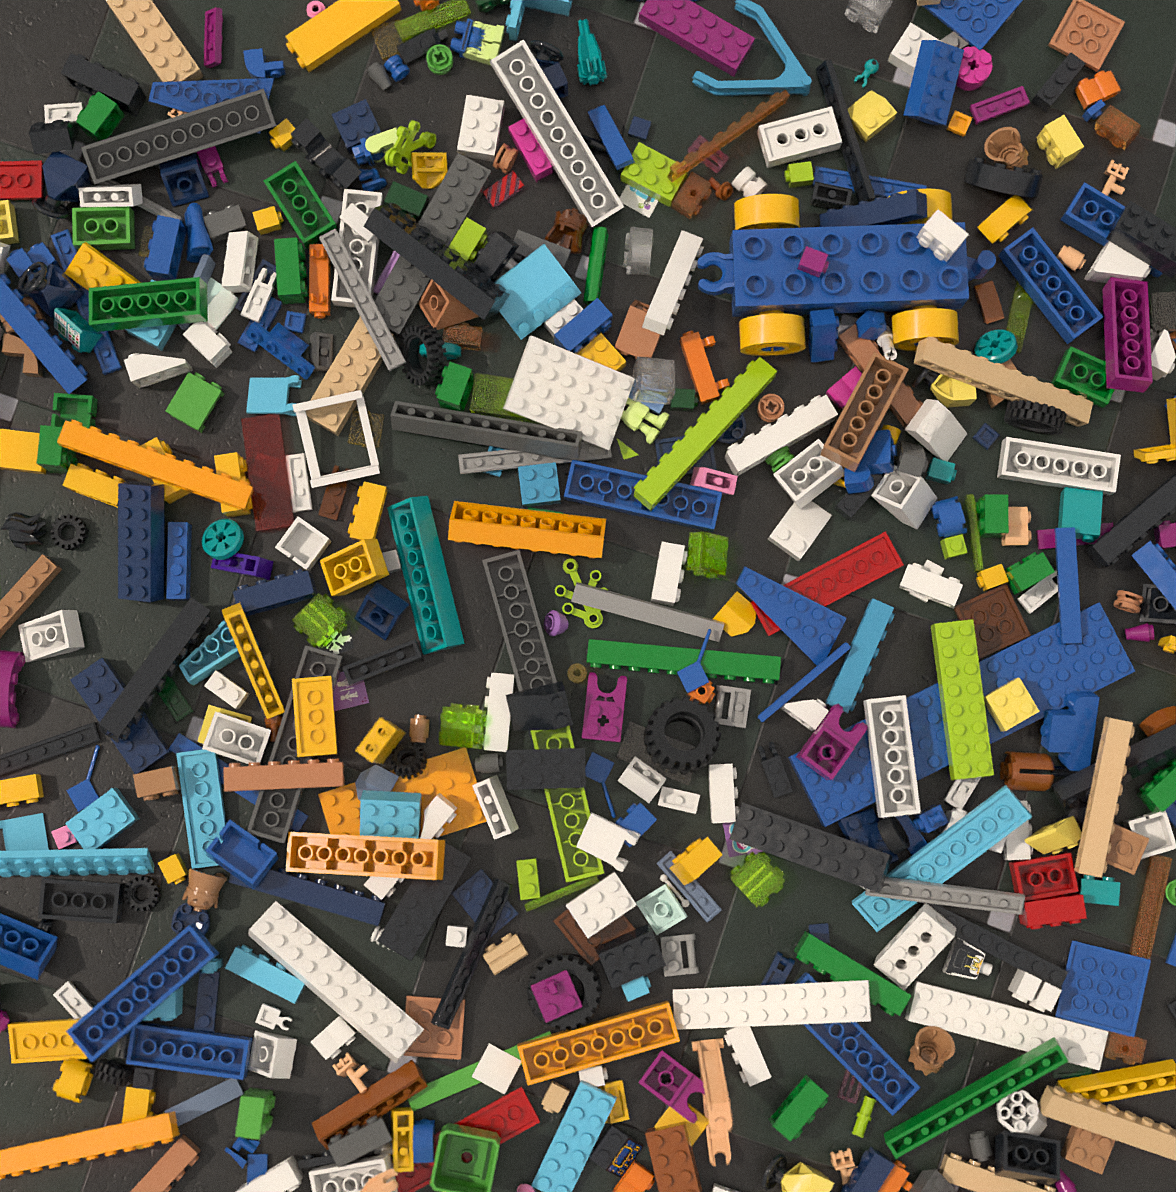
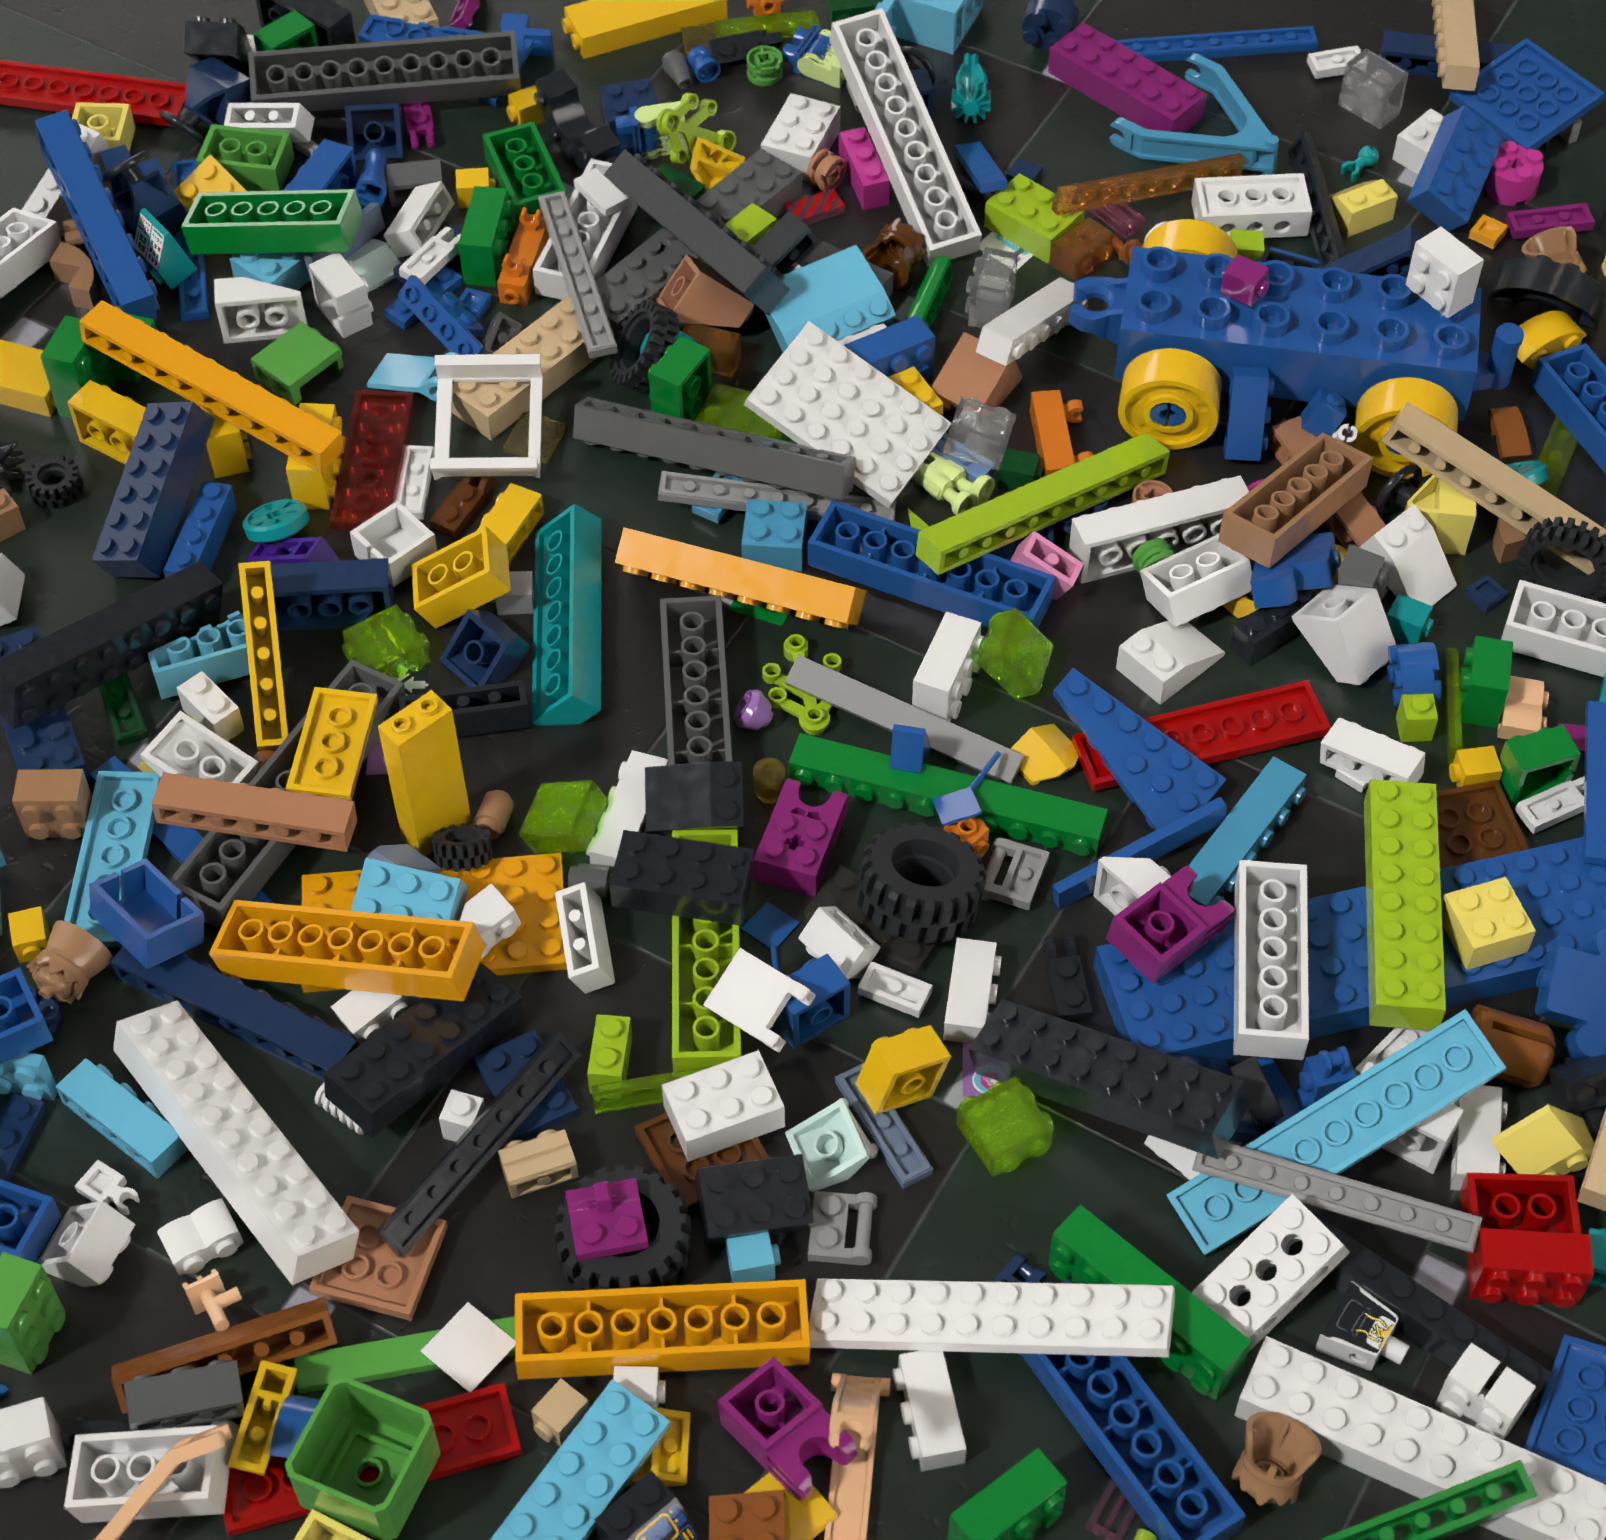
camera: 15 degrees right, 30 degrees down
none -> blue slope [890,724,930,773]

